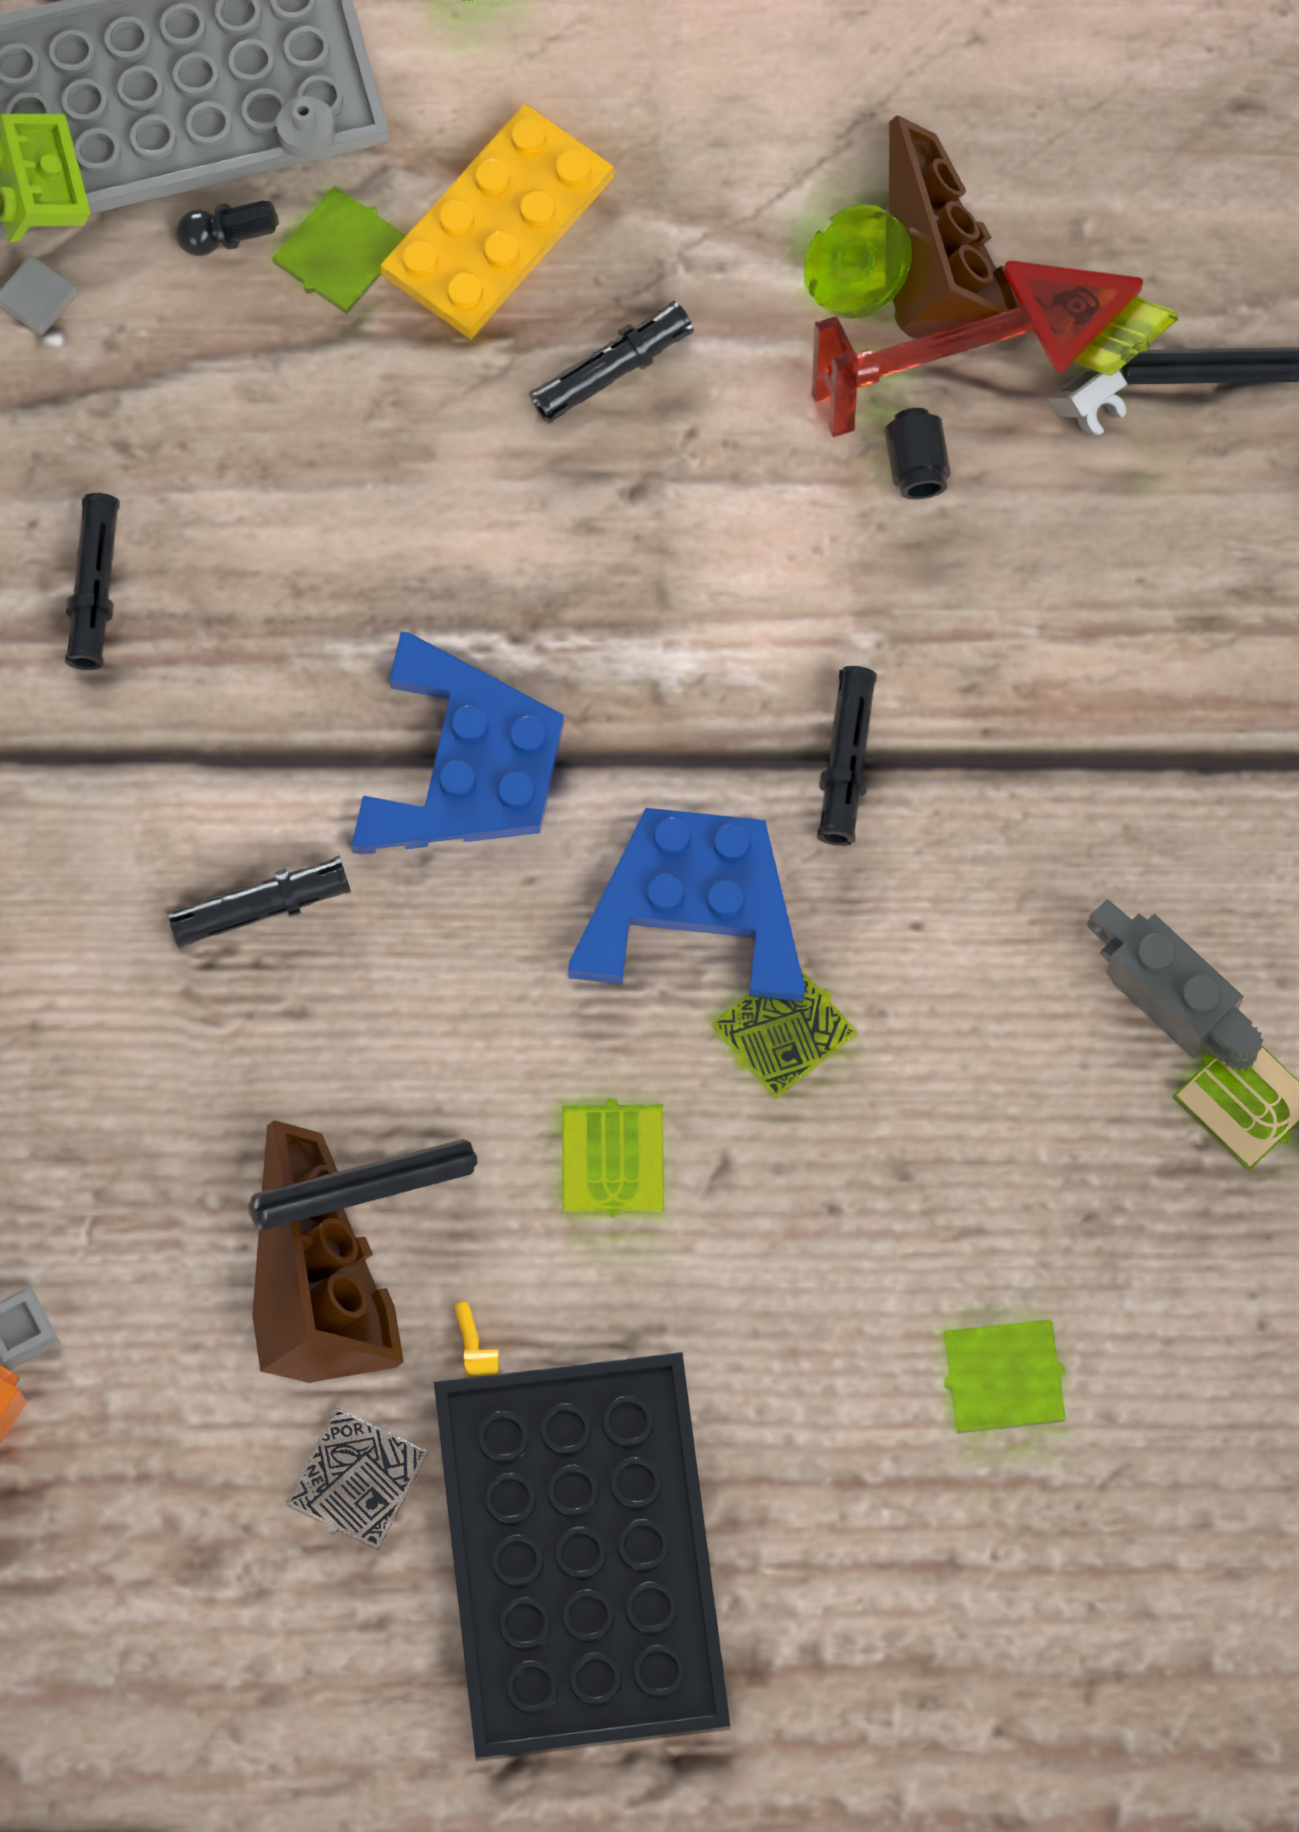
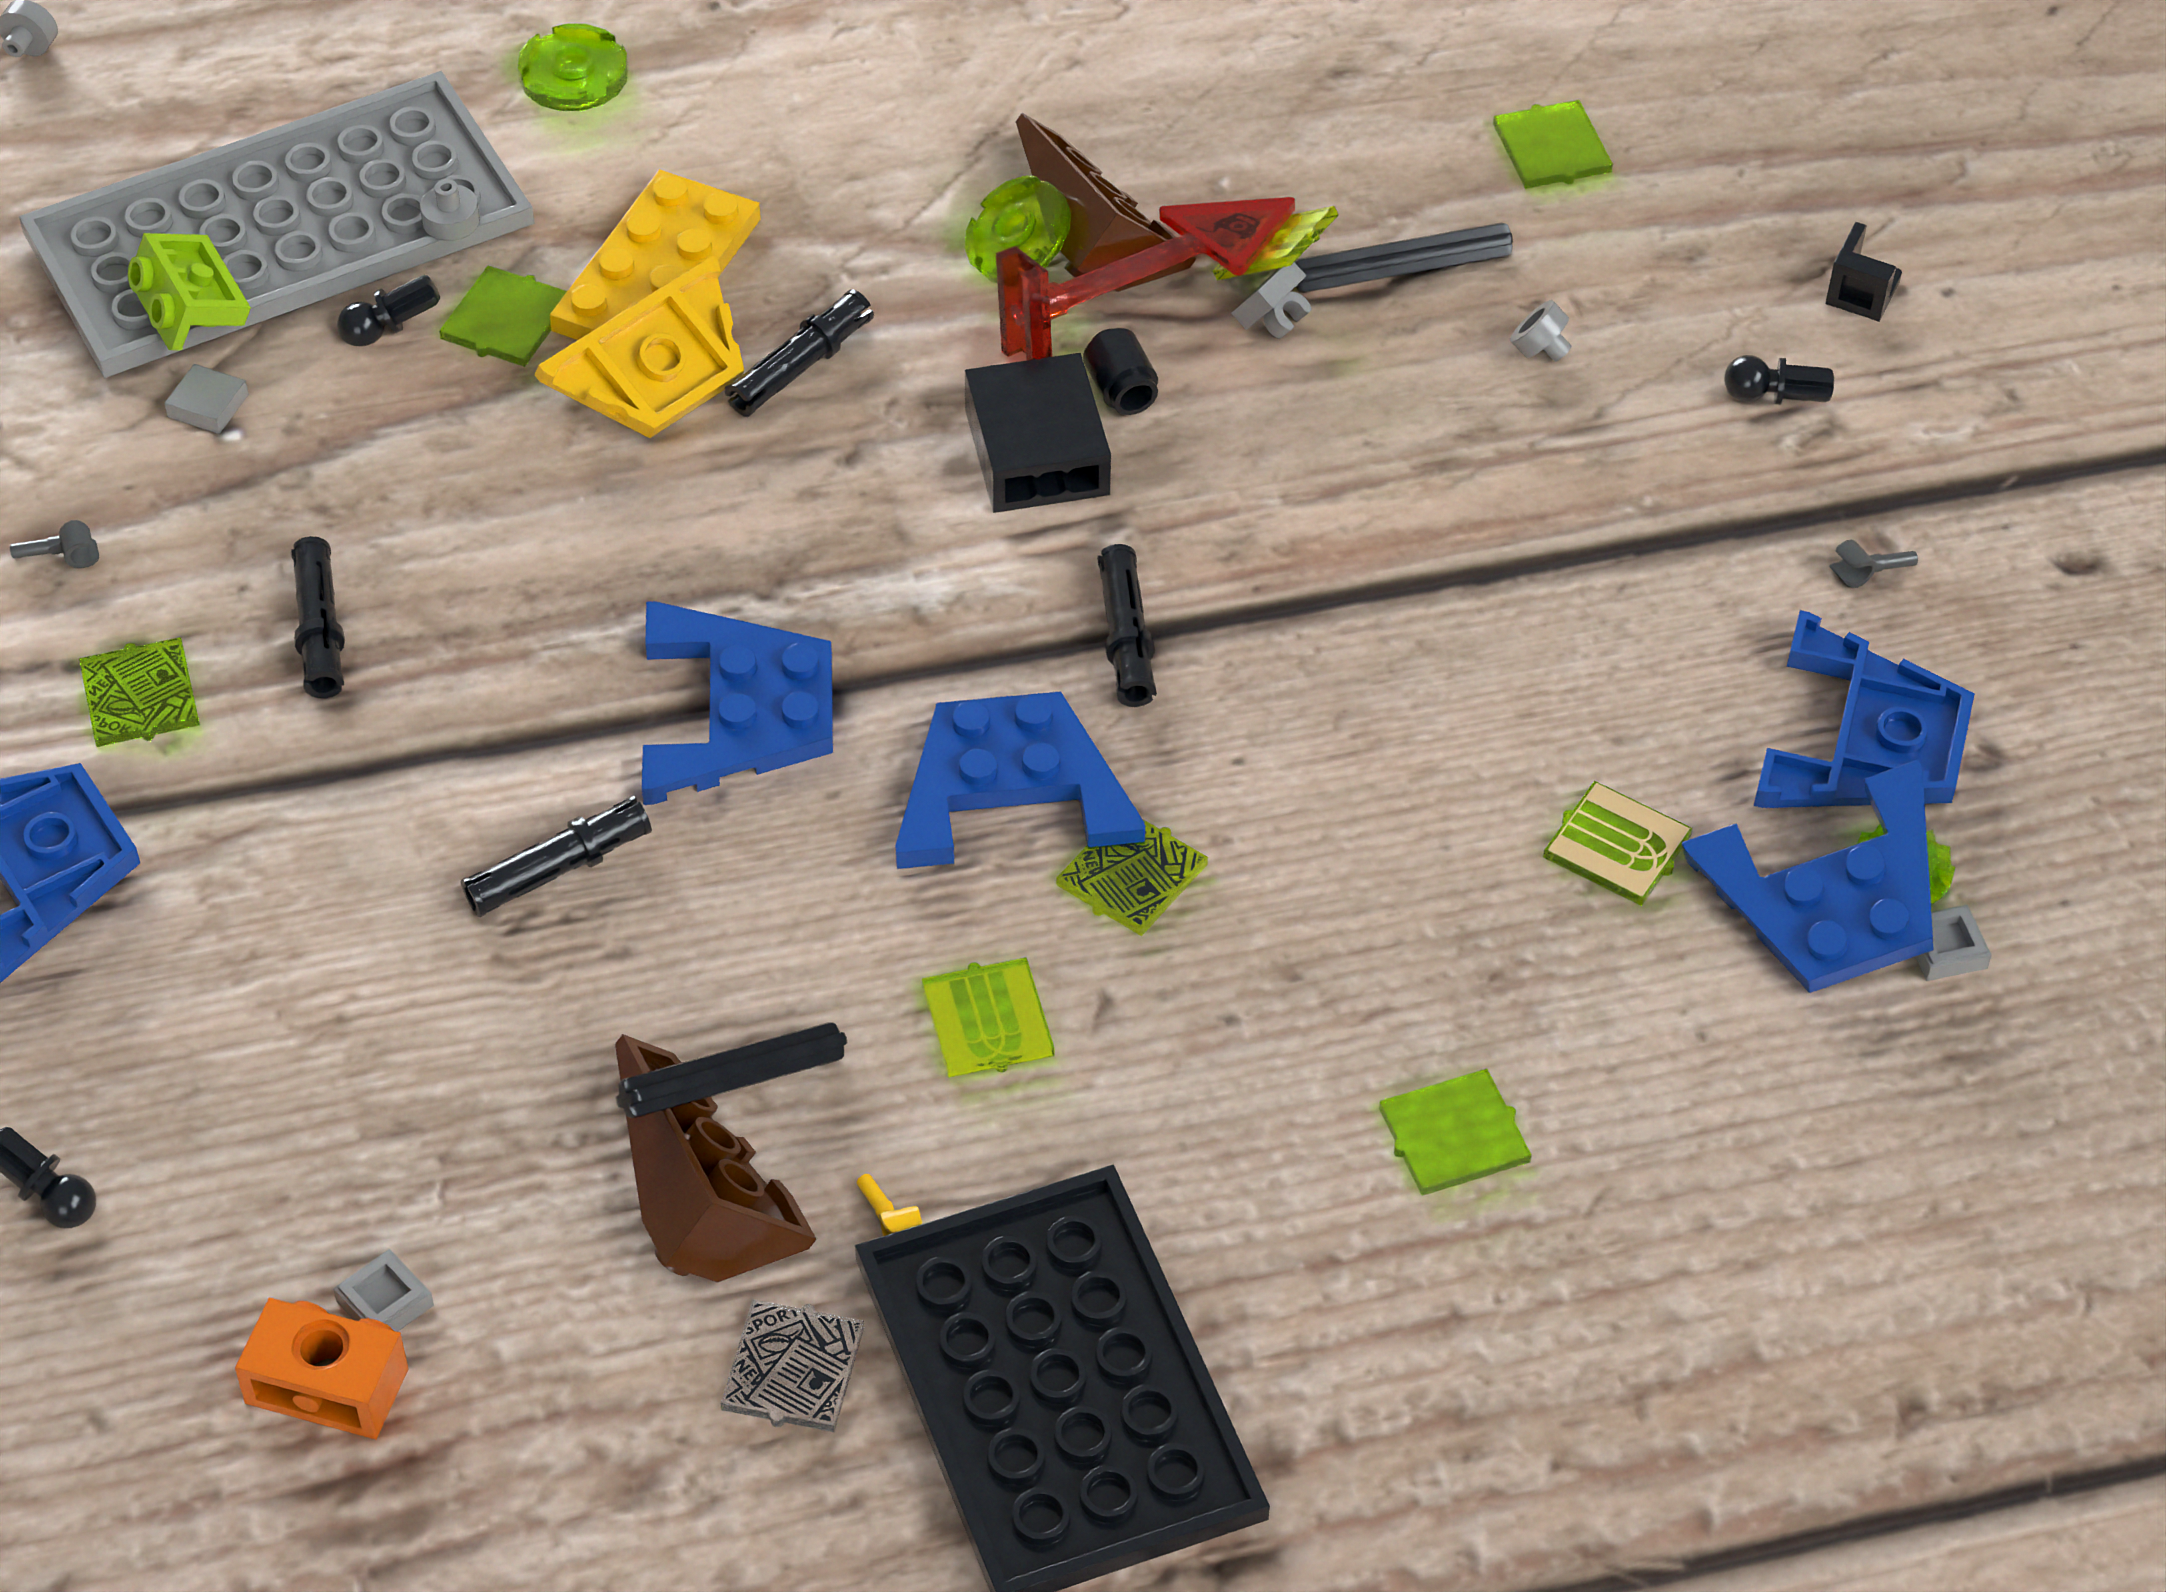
camera: 15 degrees left, 20 degrees down
dark grey hinge [1087,899,1263,1072] -> none
none -> yellow wing [534,255,745,438]
none -> black brick [965,353,1111,513]

